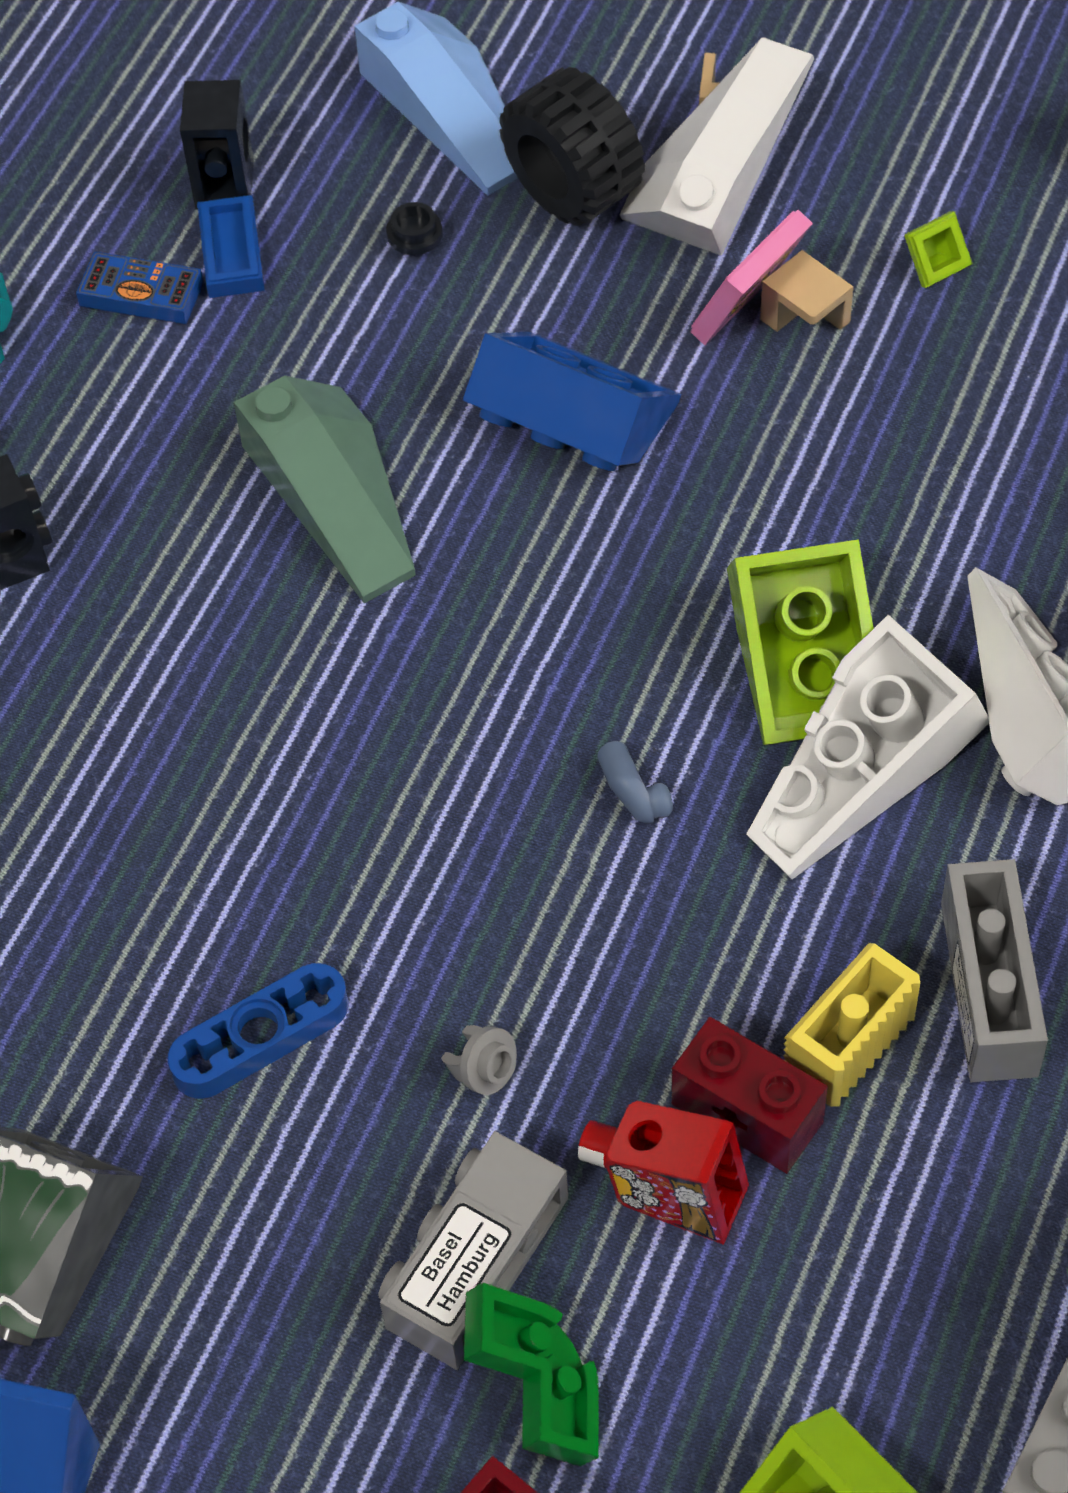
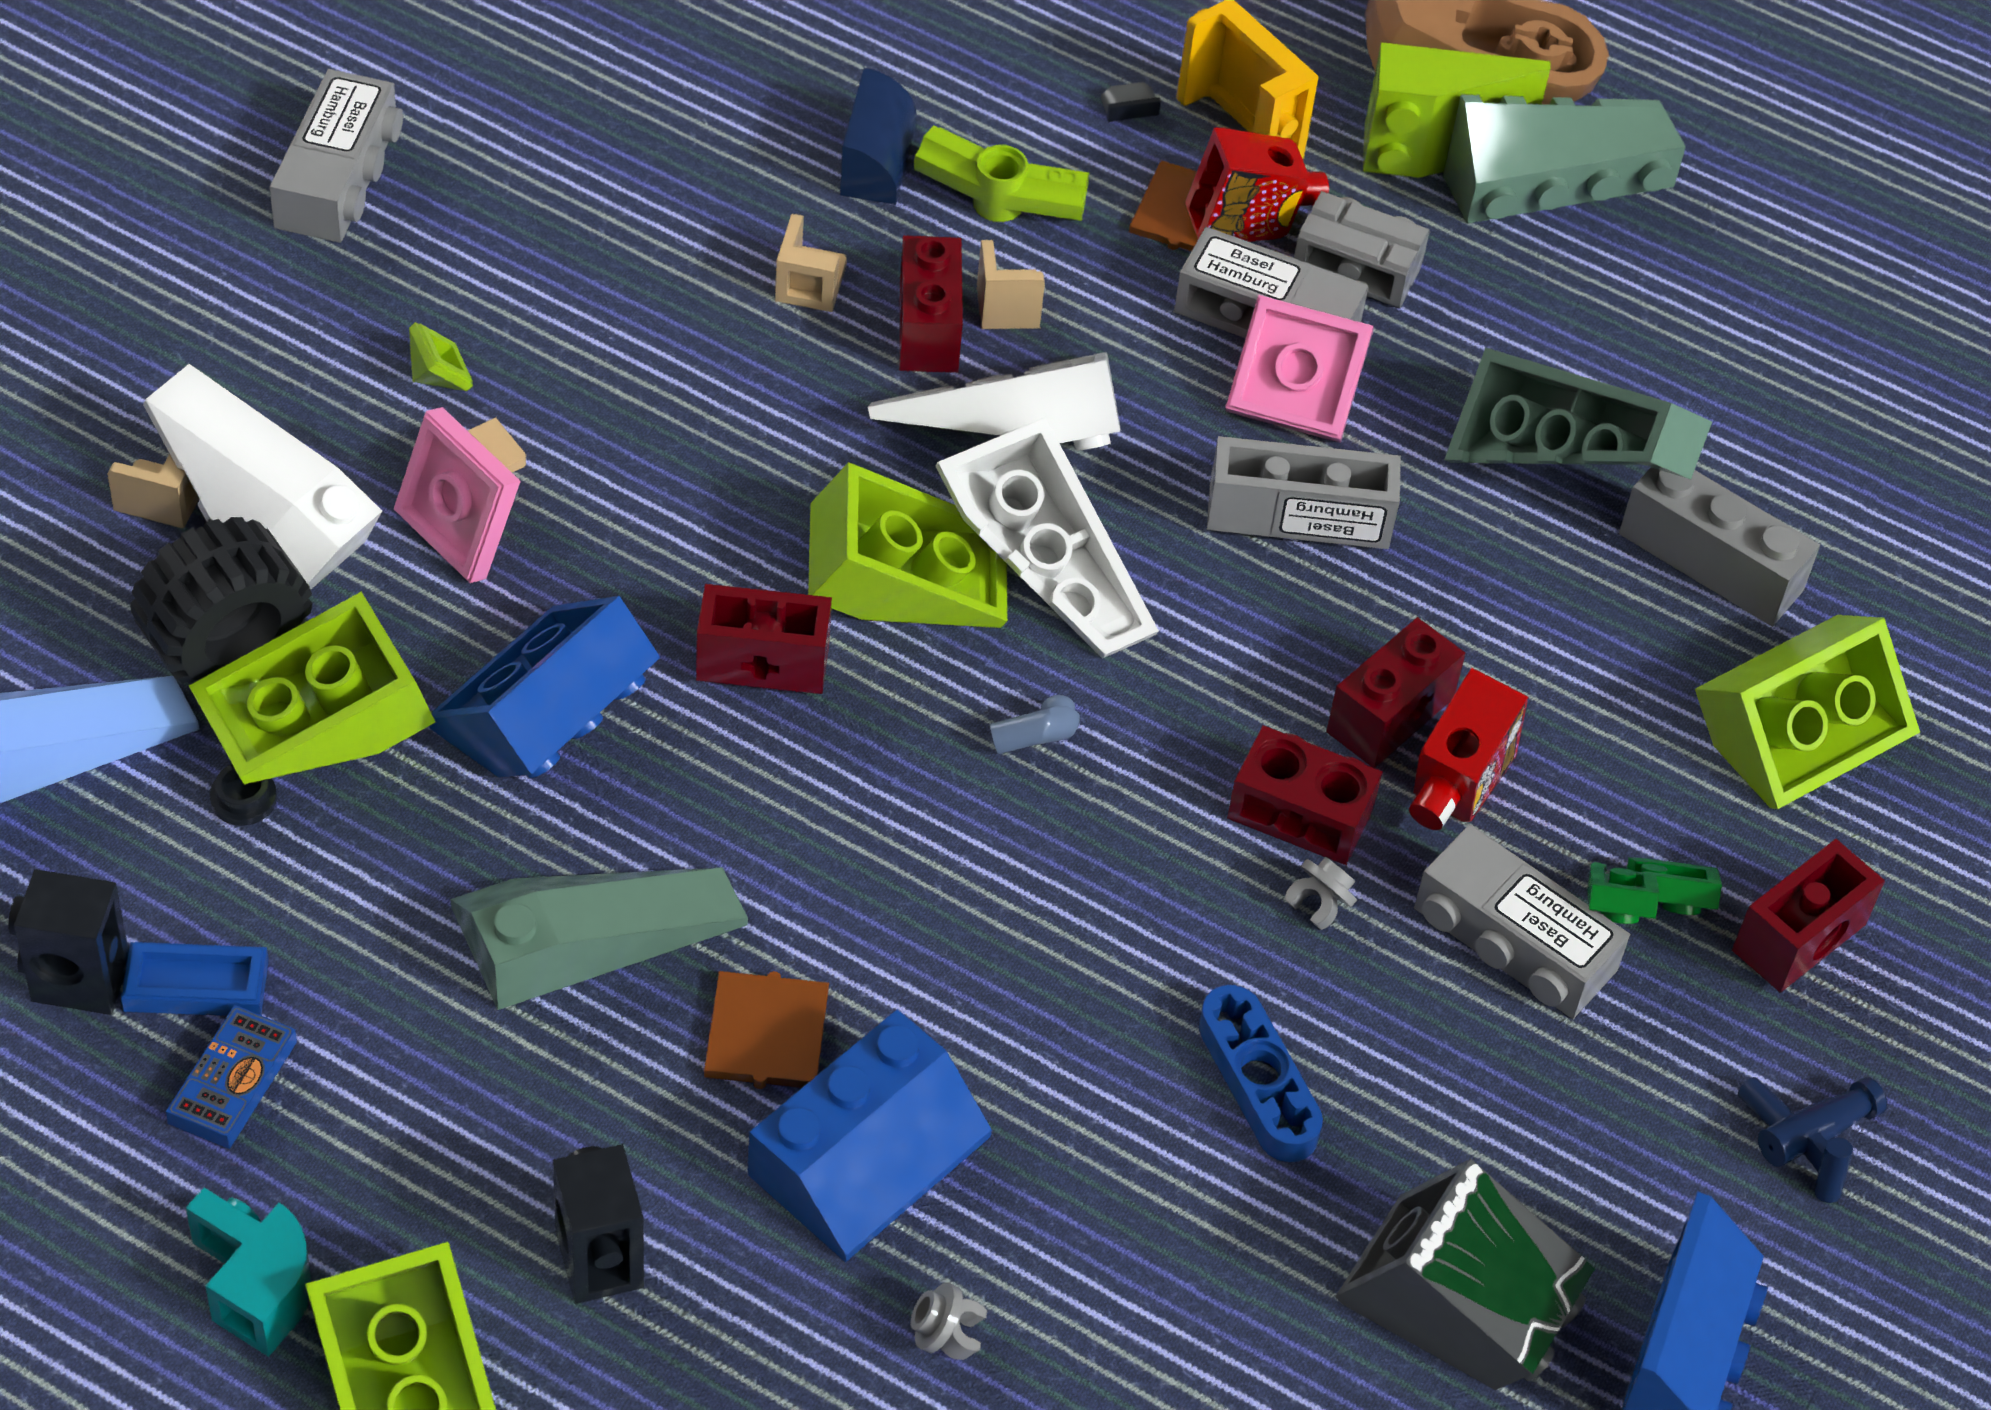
camera: 90 degrees left, 5 degrees down
light yellow brick [783,943,920,1107] -> none
none -> lime slope [189,592,436,784]
none -> dark red brick [696,584,832,694]
none -> dark orange piece [704,971,829,1089]
none -> blue slope [748,1009,992,1263]
none -> dark red brick [1227,725,1383,866]

